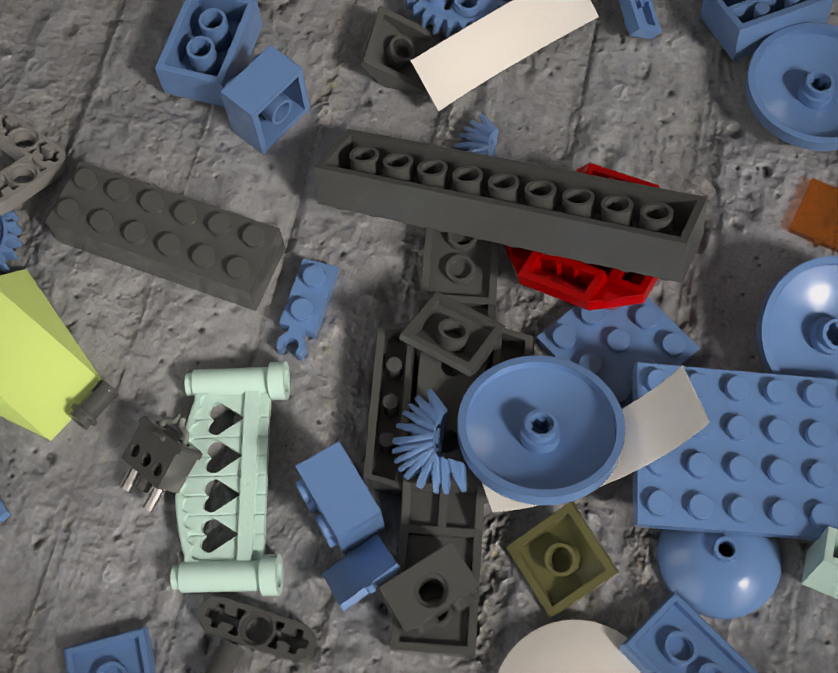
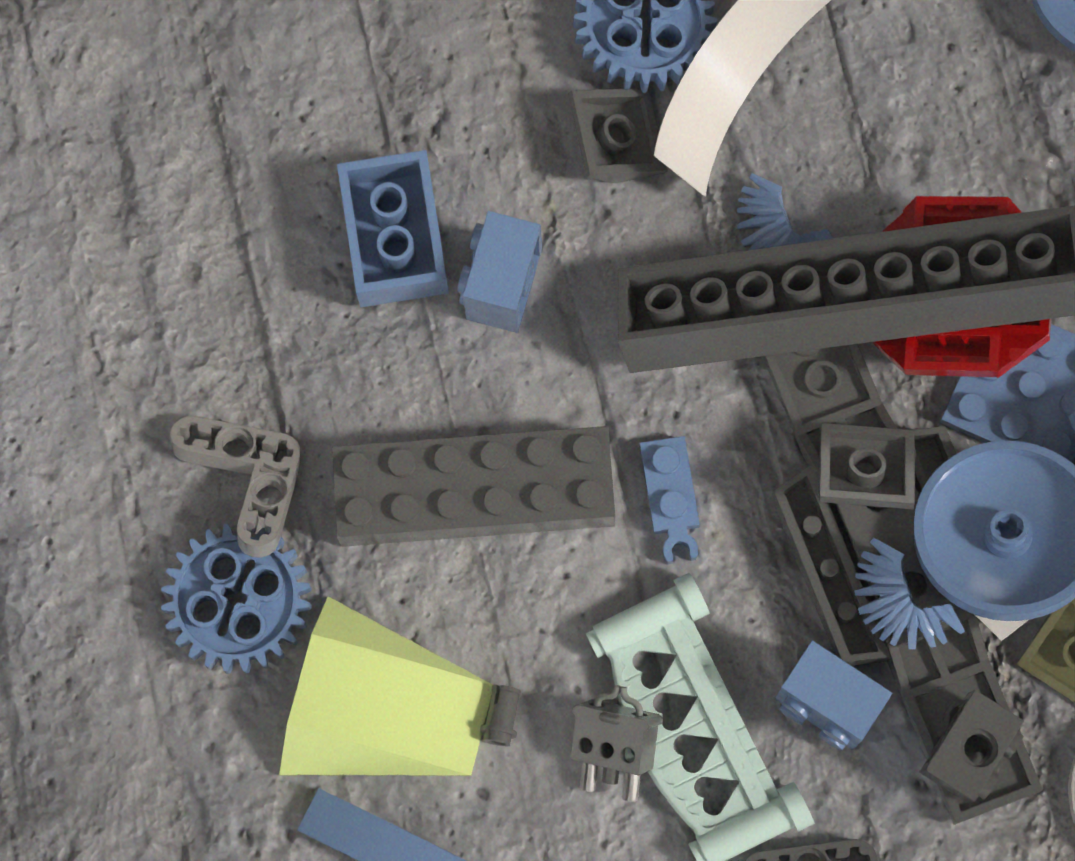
camera: 25 degrees left, 10 degrees up
medium blue piece [322,533,401,611] -> none

